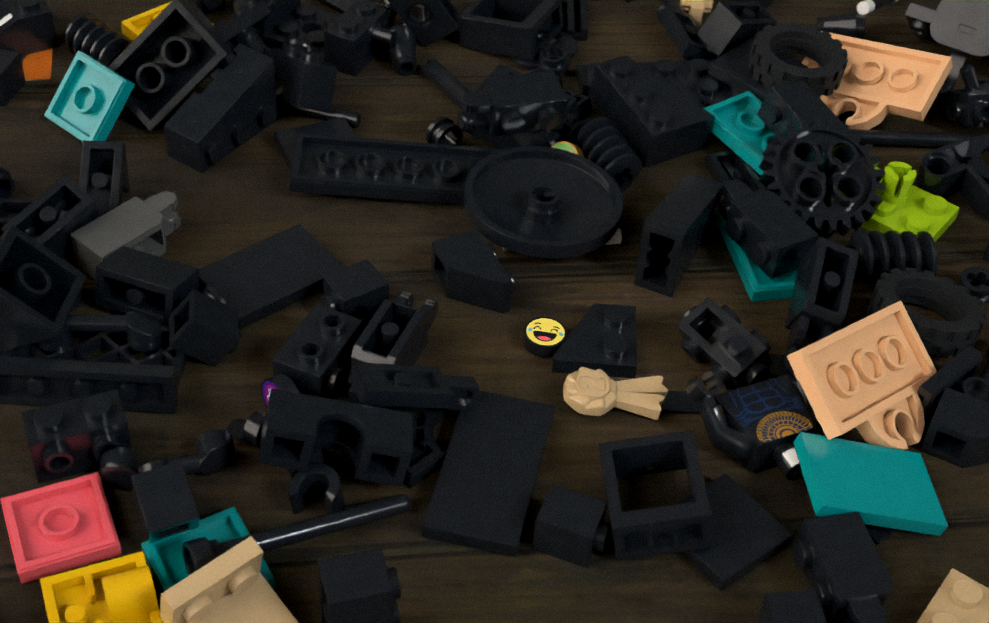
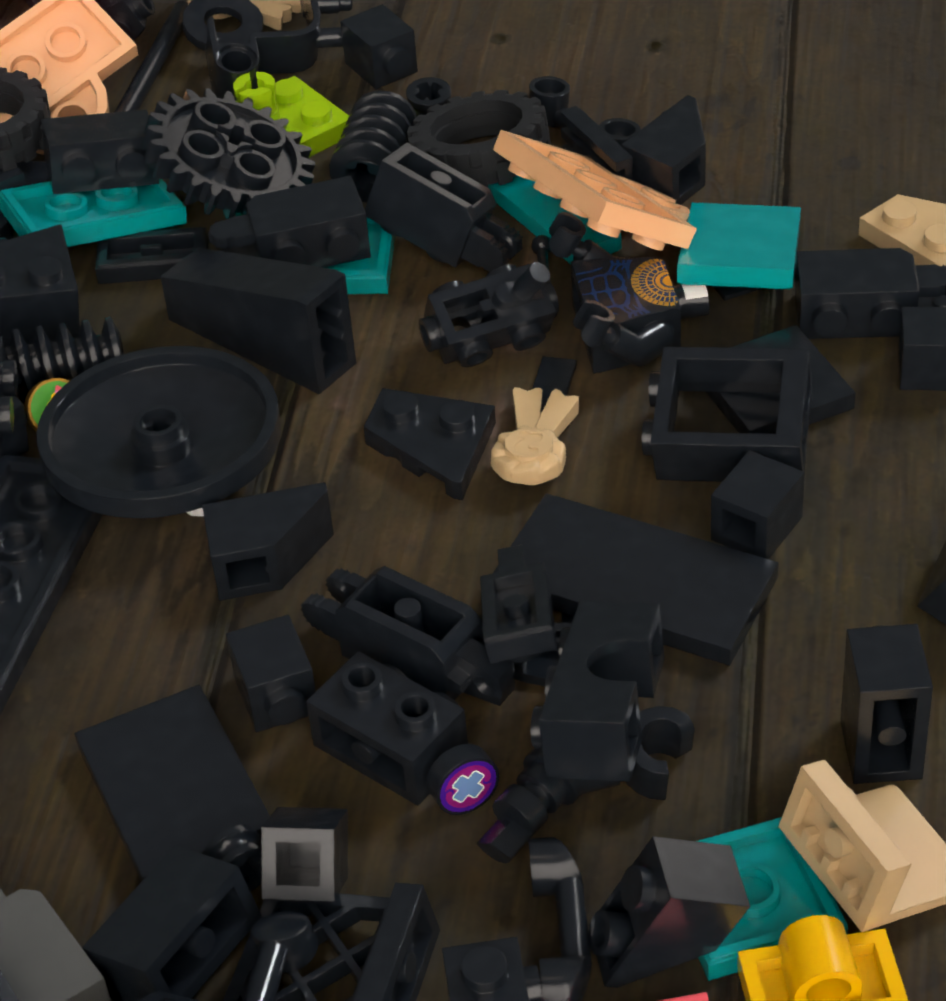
camera: 70 degrees left, 0 degrees up
black piece [182,494,411,576] -> none
tile [523,317,567,357] -> none

